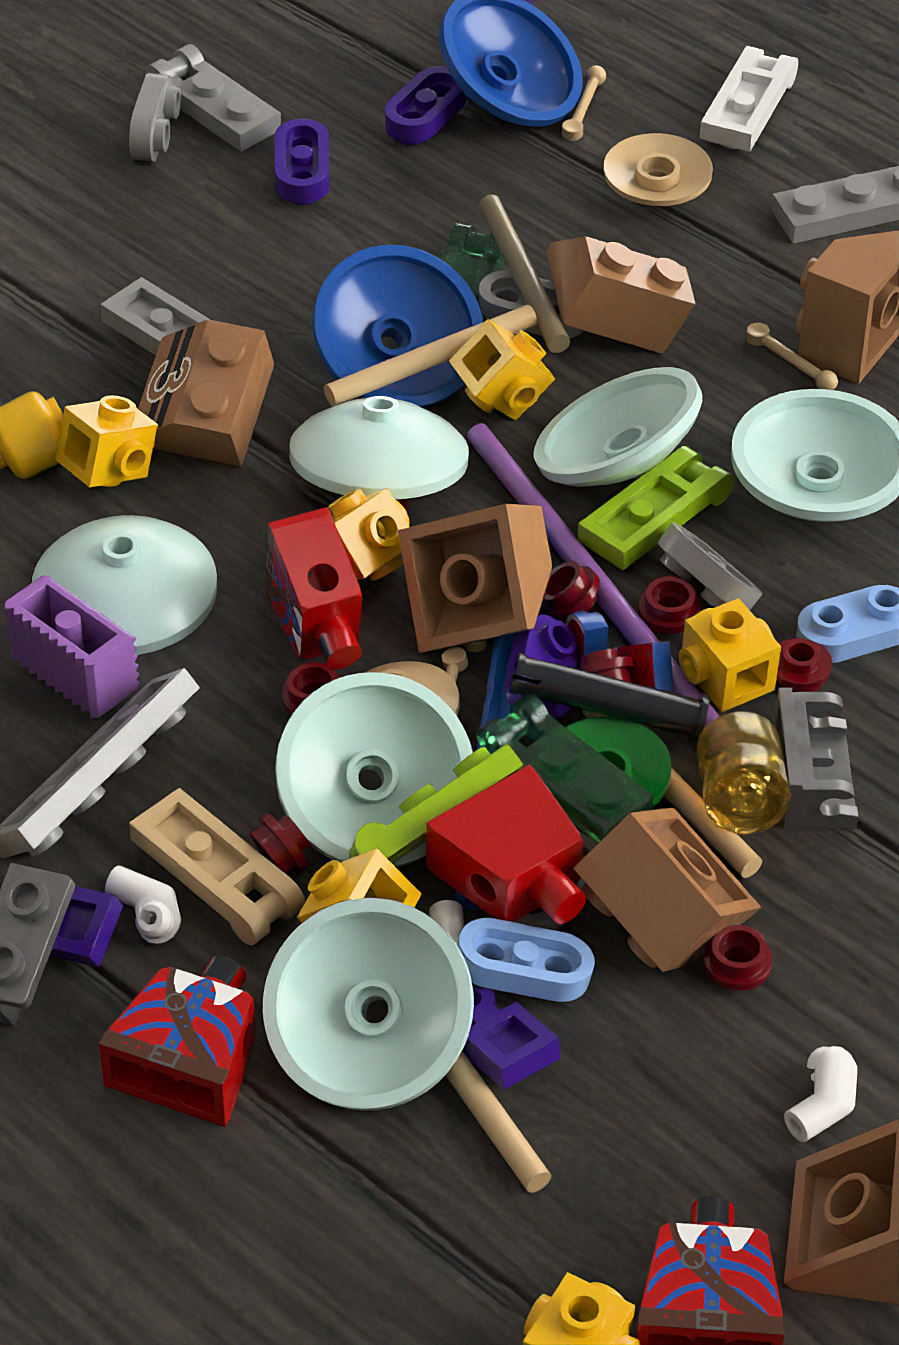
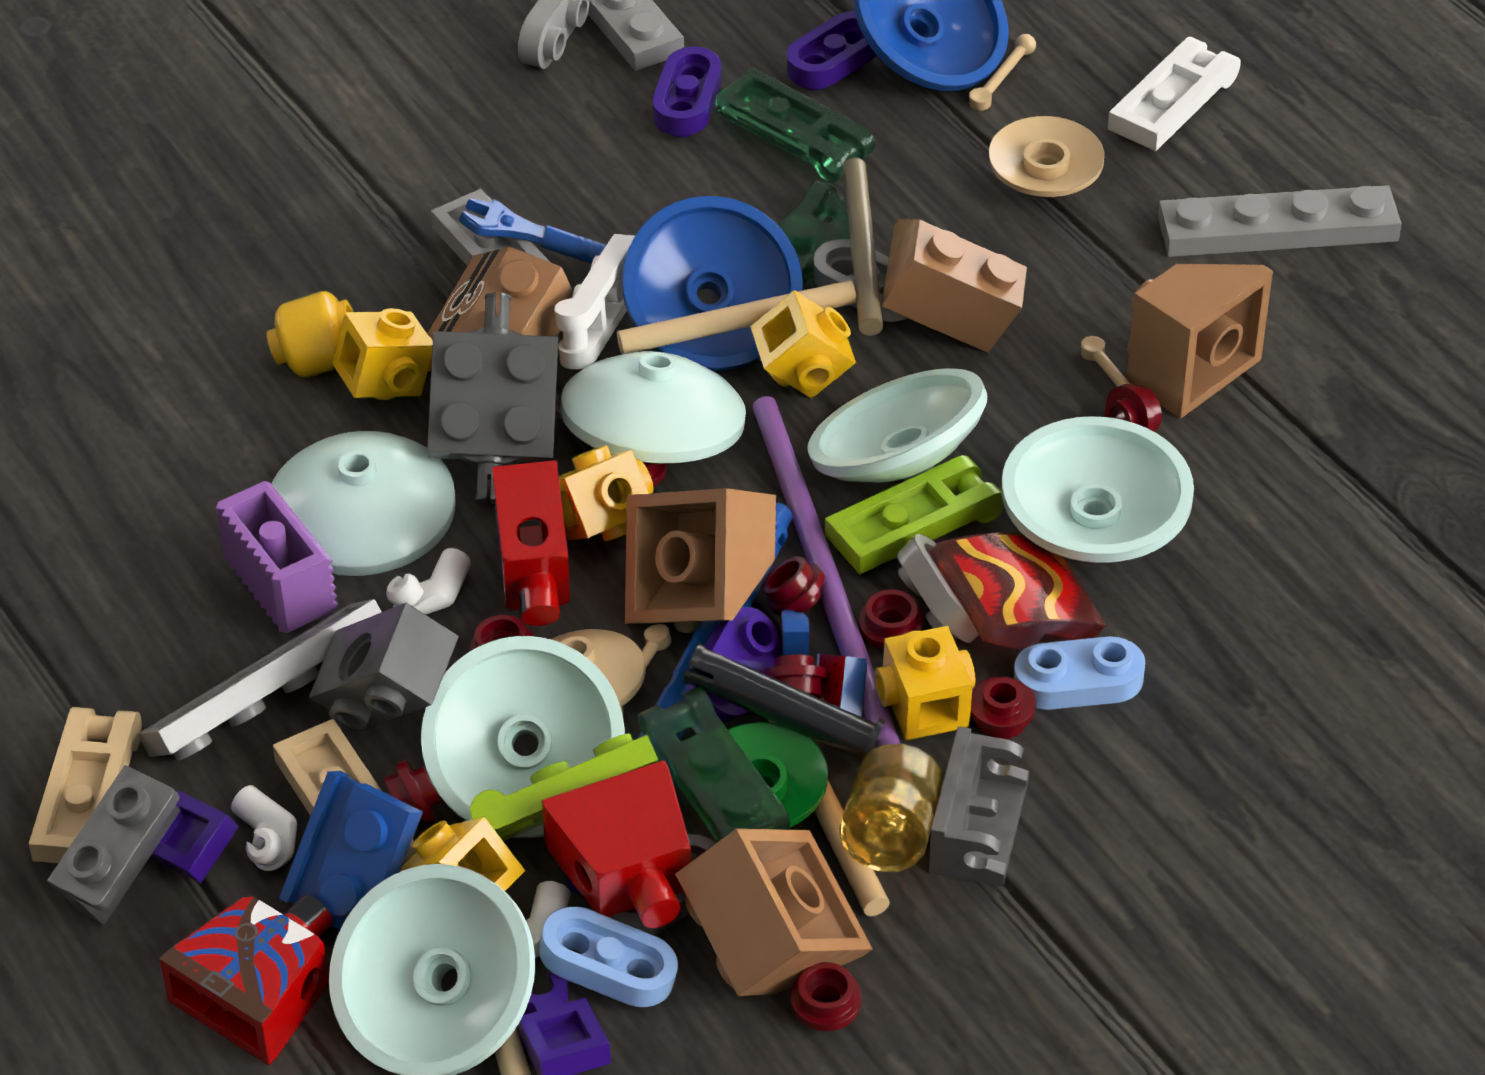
camera: 15 degrees right, 0 degrees up
none -> blue plate [279,771,423,930]
none -> dark grey brick [309,603,459,730]
none -> white arm [386,548,471,615]
none -> dark grey plate [427,292,558,504]
none -> blue piece [459,198,606,264]
none -> white plate [554,234,635,369]
none -> clear green plate [716,68,875,183]
none -> slope [930,533,1106,650]
none -> dark red plate [1105,384,1162,432]

